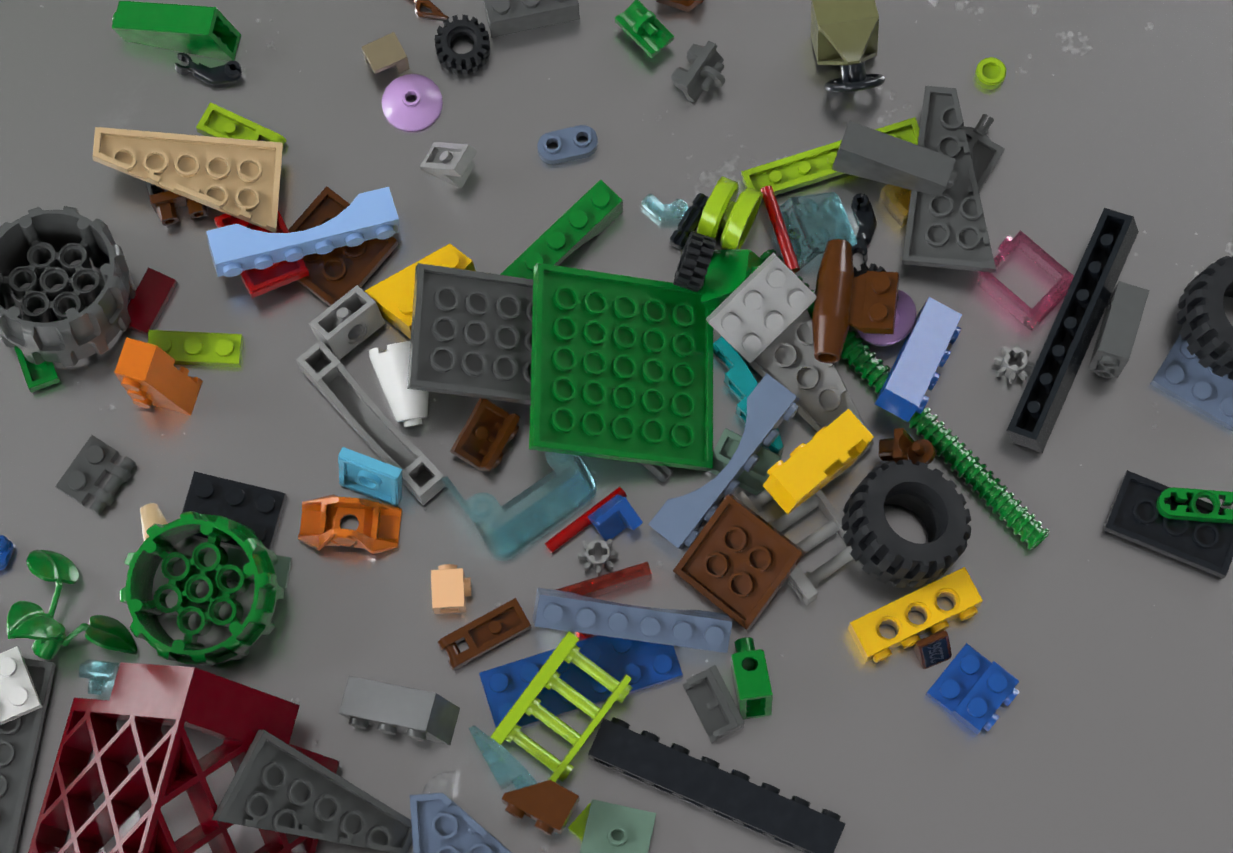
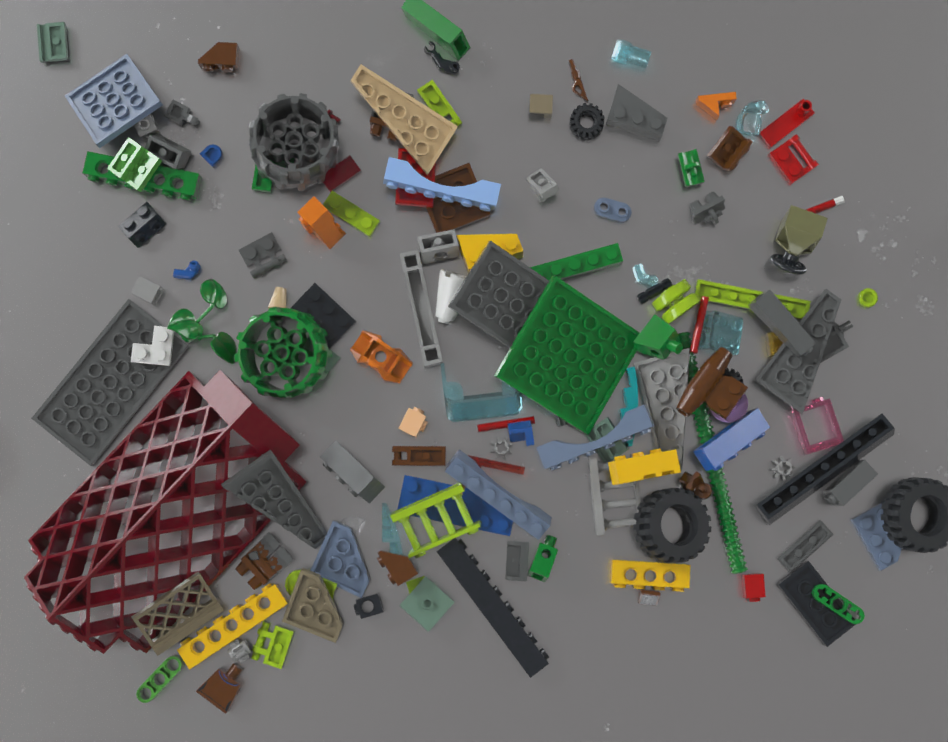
camera: 30 degrees right, 10 degrees up
clear light blue tile [79,659,119,695] -> none
medium azure plate [338,447,402,506] -> none
lavender dish [382,74,443,132] -> none
reddish brown bracket [450,398,521,471] -> none
black tyre [673,231,716,292] -> none
reddish brown plate [673,494,806,630] -> none
light grey plate [706,252,817,363] -> none
black arm [851,193,877,262] -> none
blue plate [926,643,1019,735] -> none
none -> red brick [741,573,766,602]
none -> dark grey tile [777,520,834,573]

